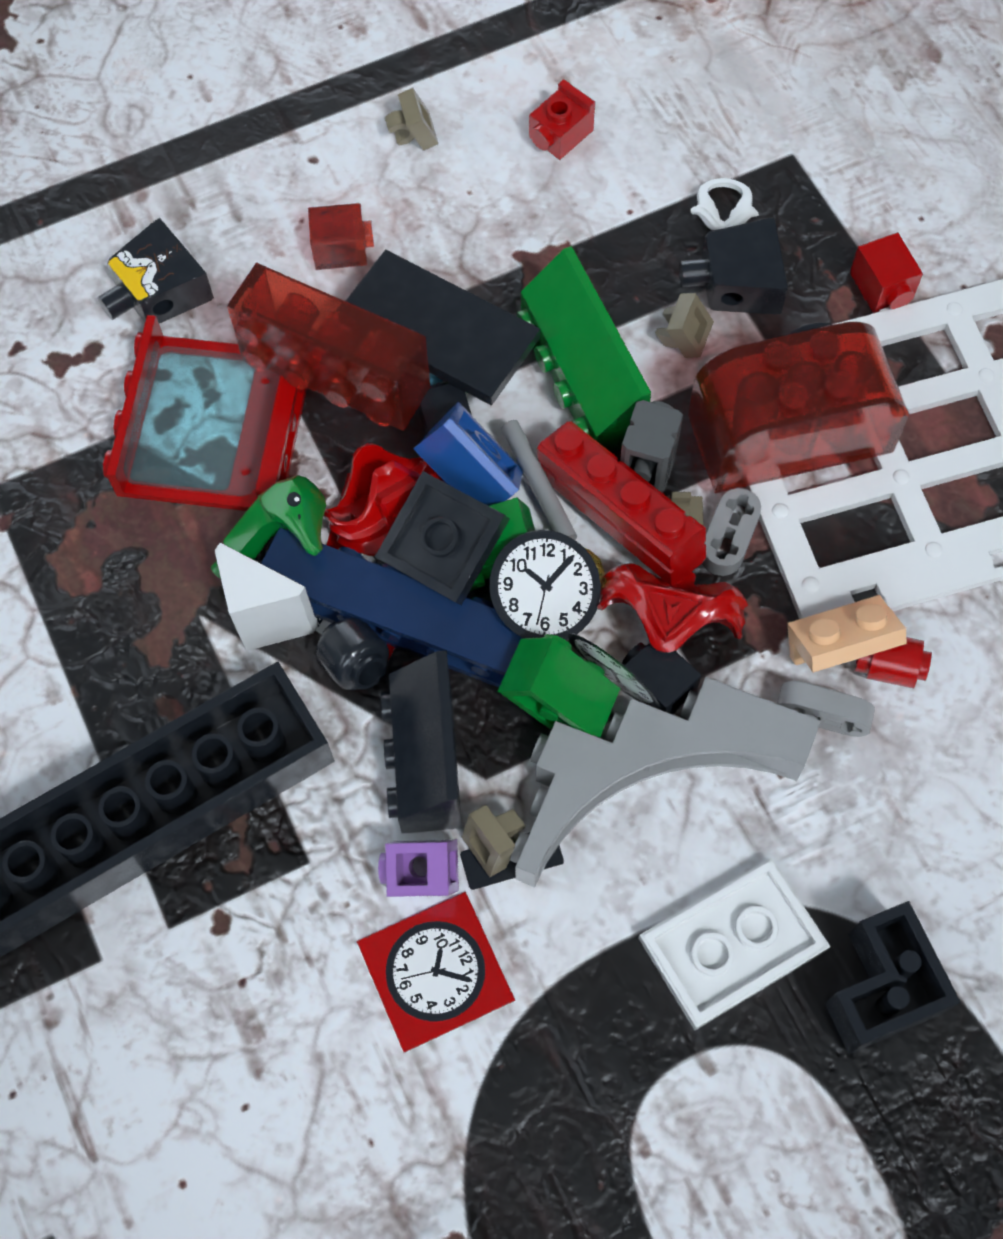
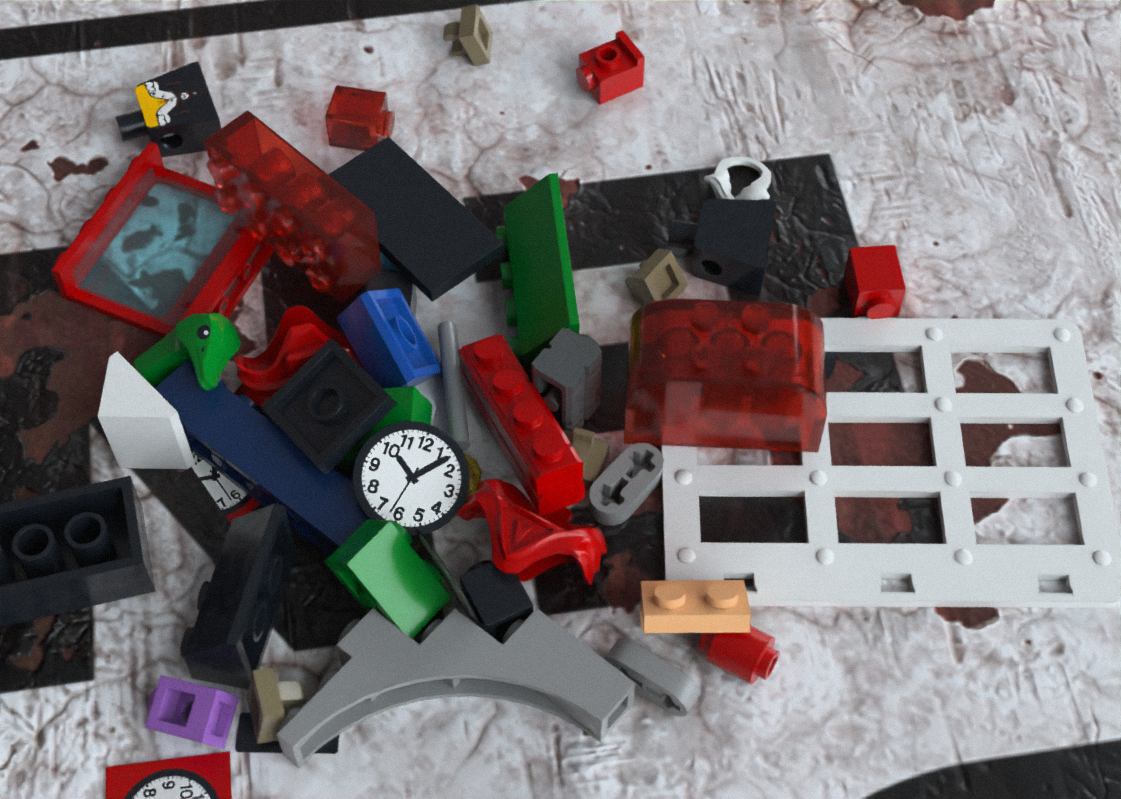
camera: 15 degrees right, 10 degrees down
black head [316,617,389,691] -> none

